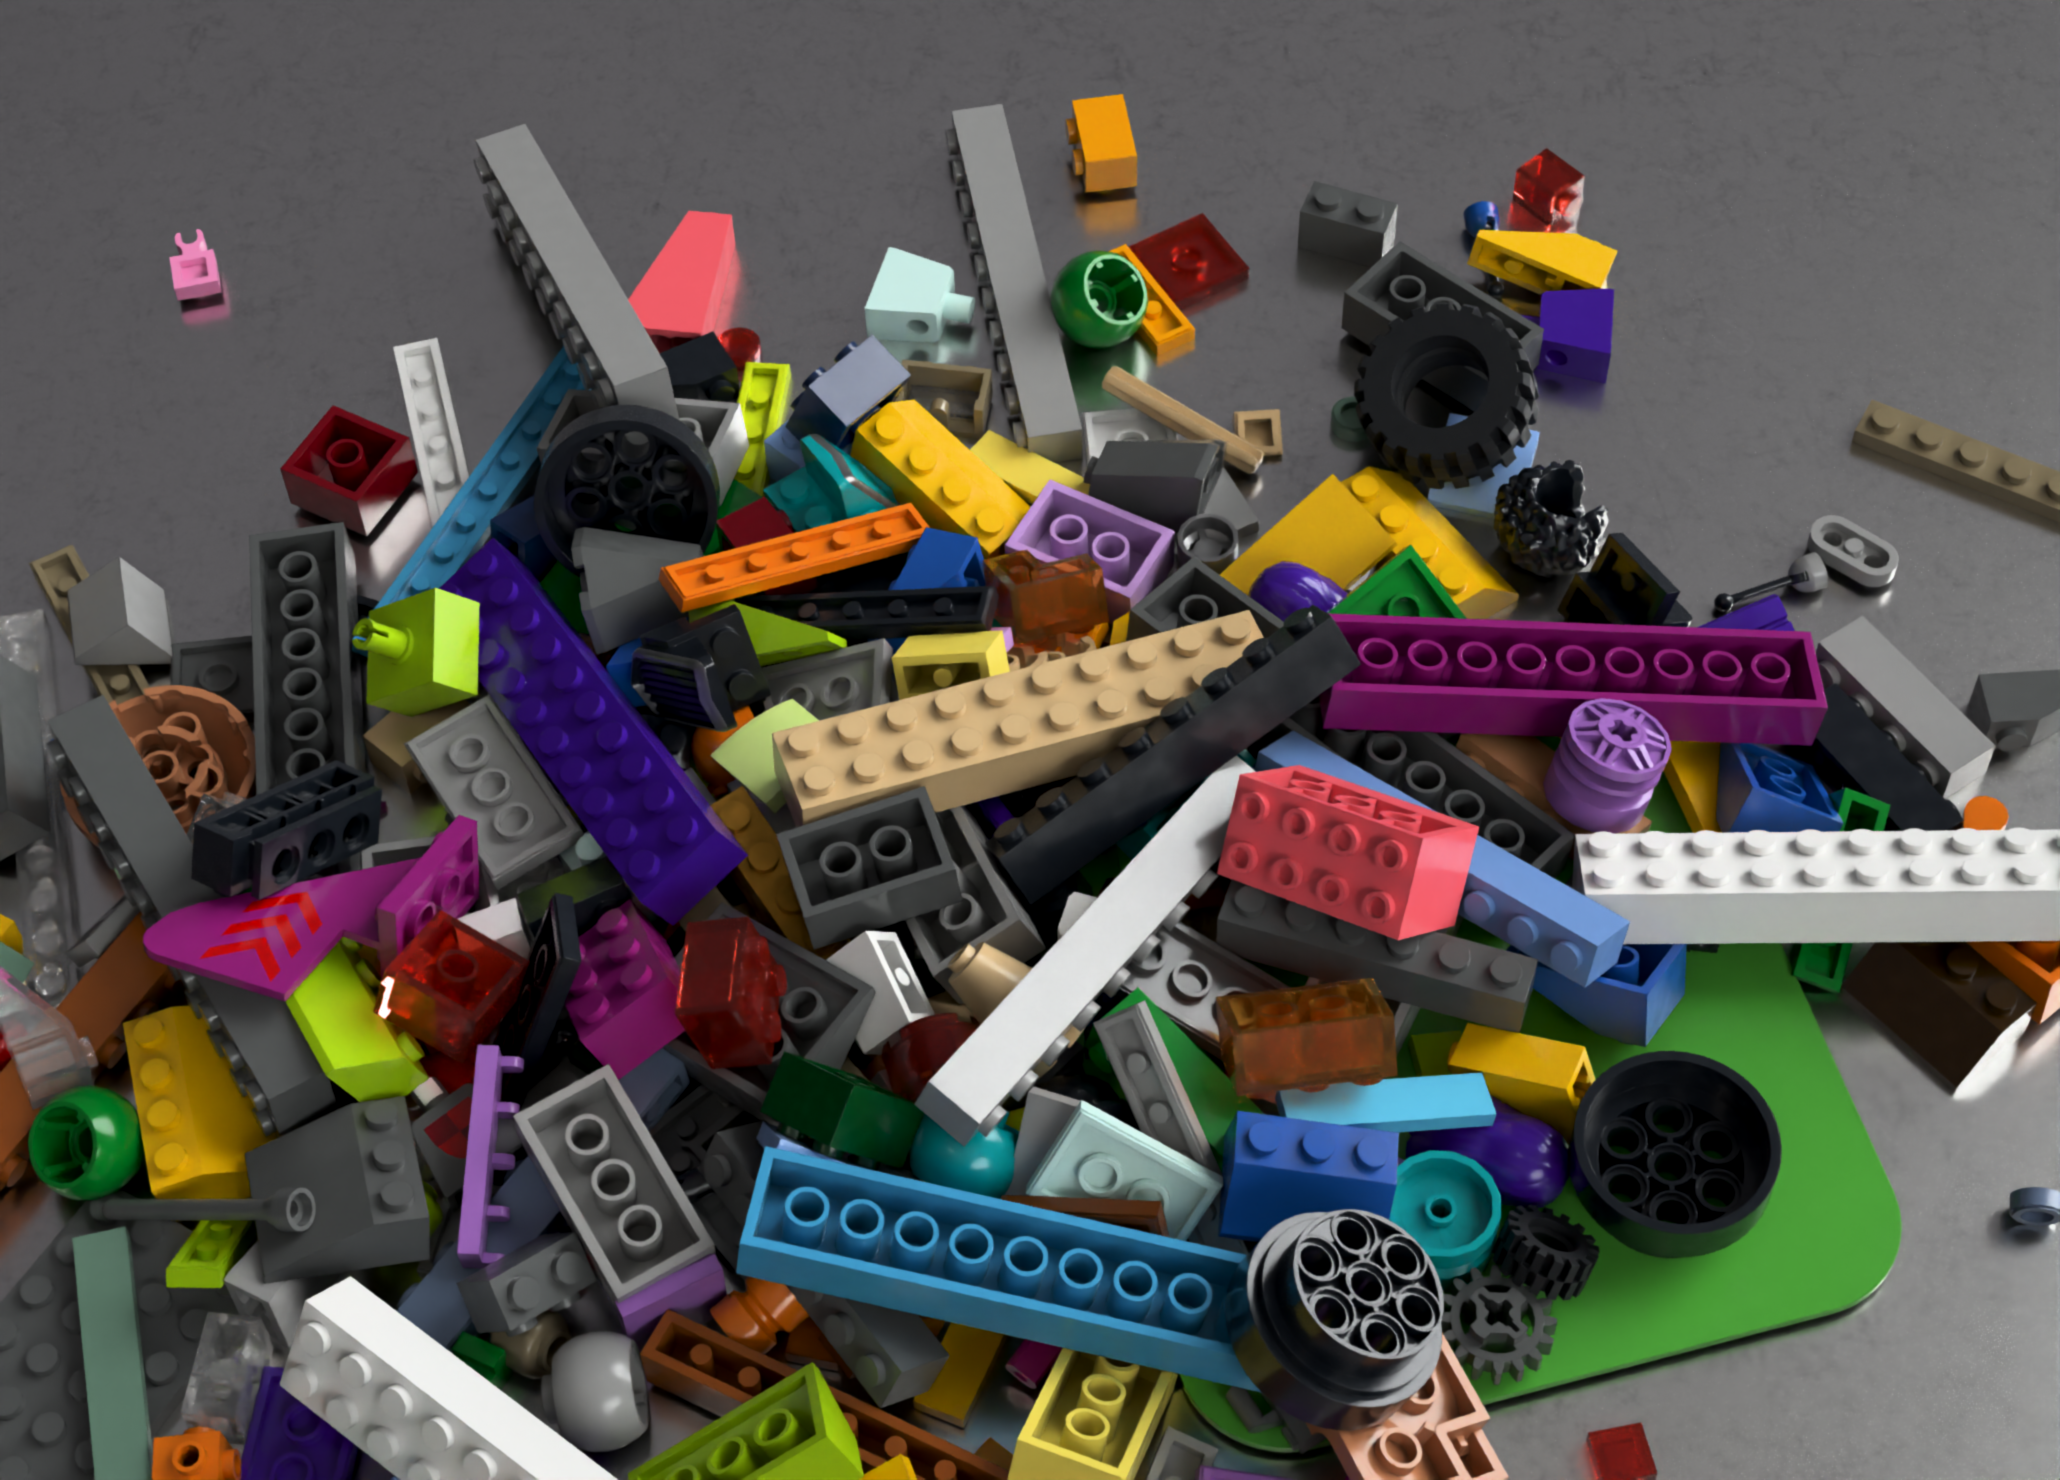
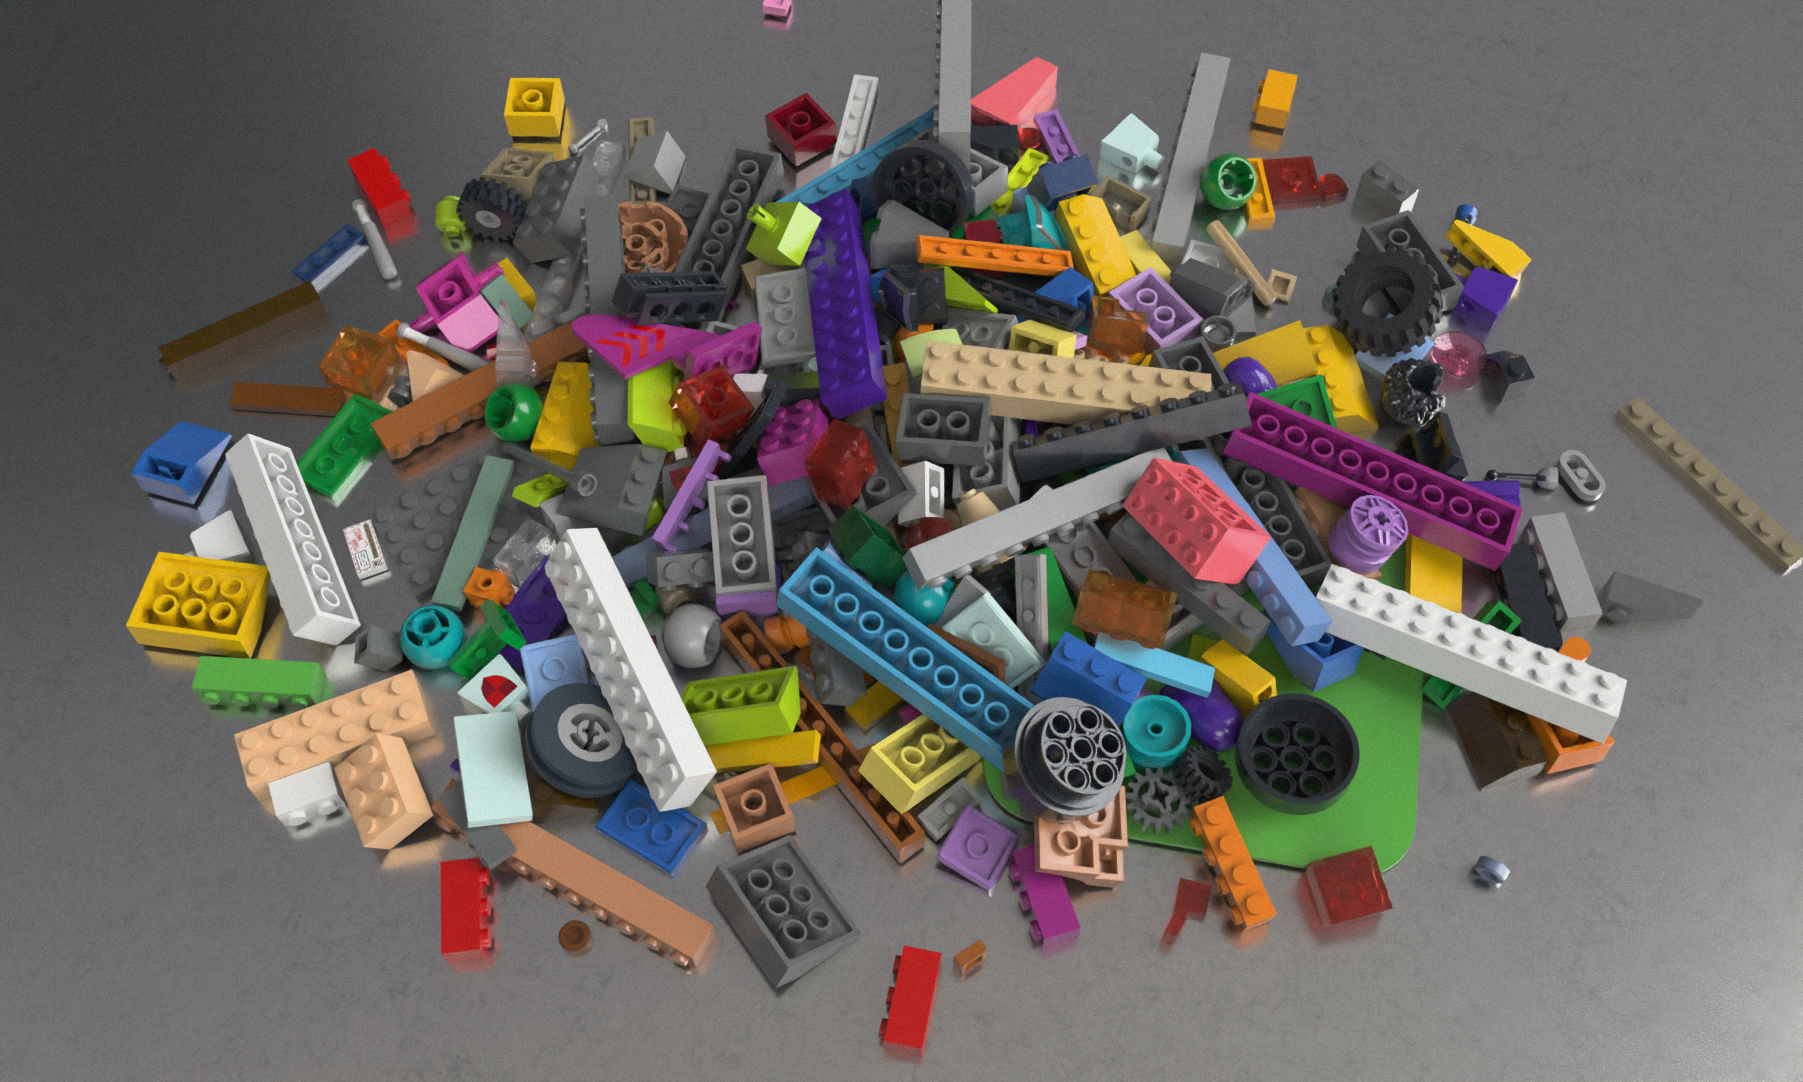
camera: 25 degrees right, 5 degrees up
clear red brick [1513,148,1585,228] -> none
blue slope [1716,742,1844,833] -> none
none -> medium lavender plate [1033,109,1080,164]
none -> orange brick [1189,796,1277,932]
none -> clear red brick [1304,846,1393,929]
none -> clear red tile [1317,173,1349,202]
none -> clear pink dish [1432,331,1487,377]
none -> black slope [1479,350,1535,402]

